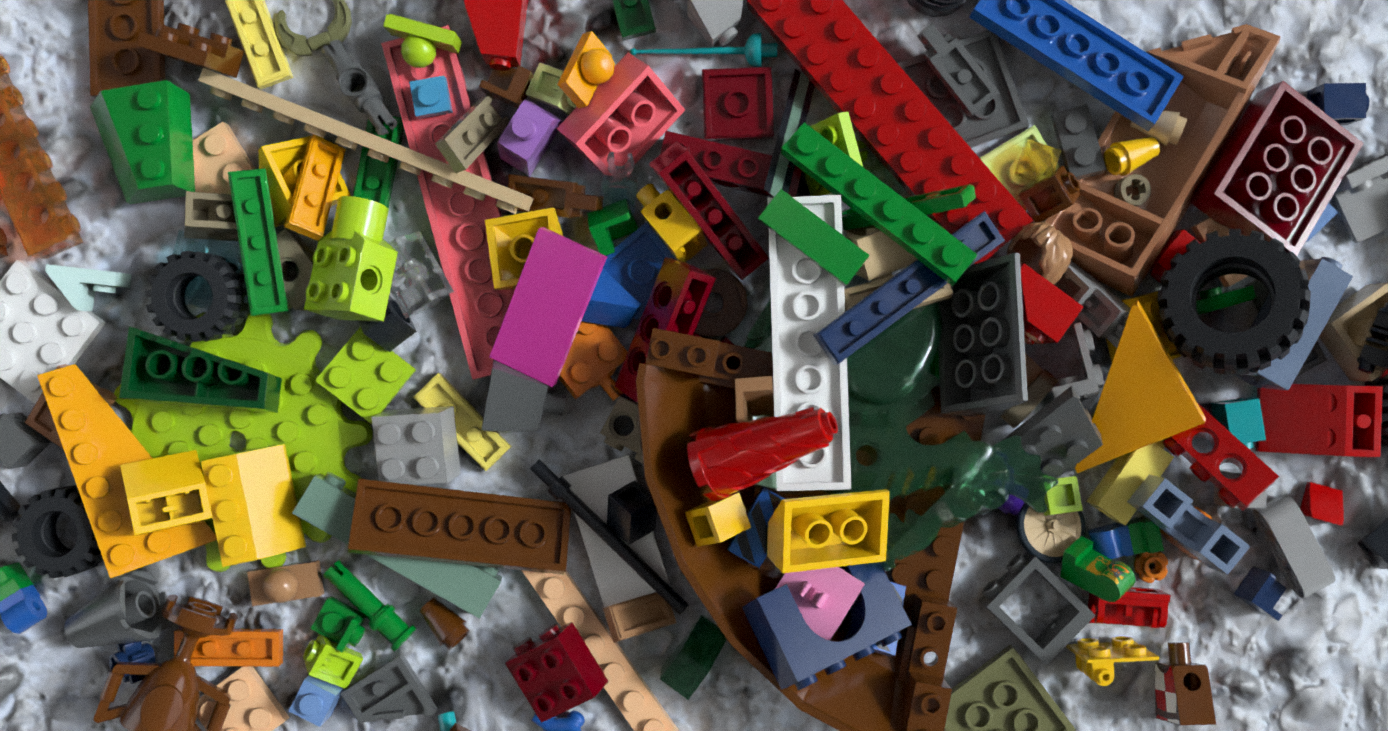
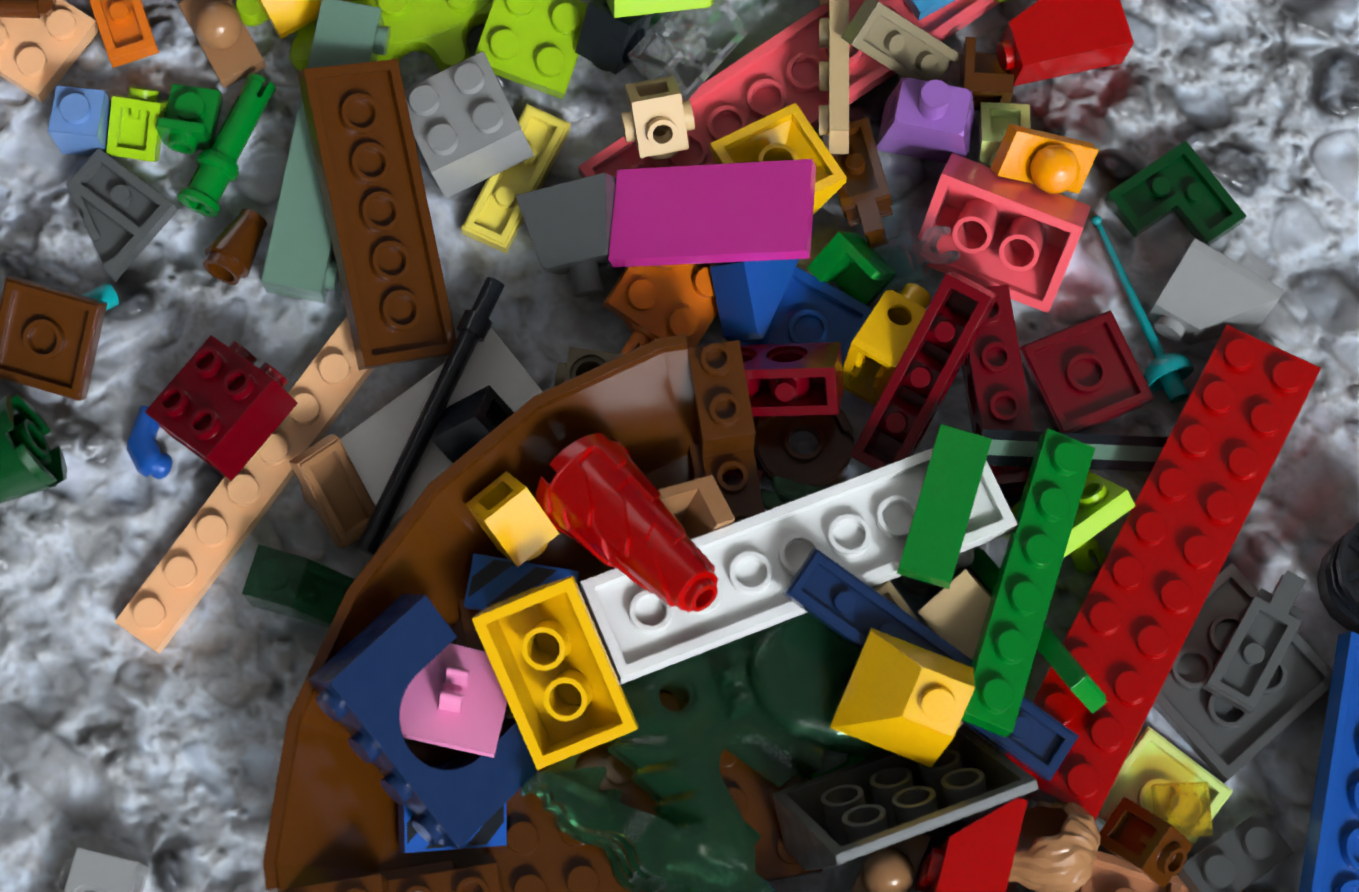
camera: 75 degrees right, 15 degrees down
none -> tan brick [621,75,695,159]
none -> yellow slope [830,628,975,767]

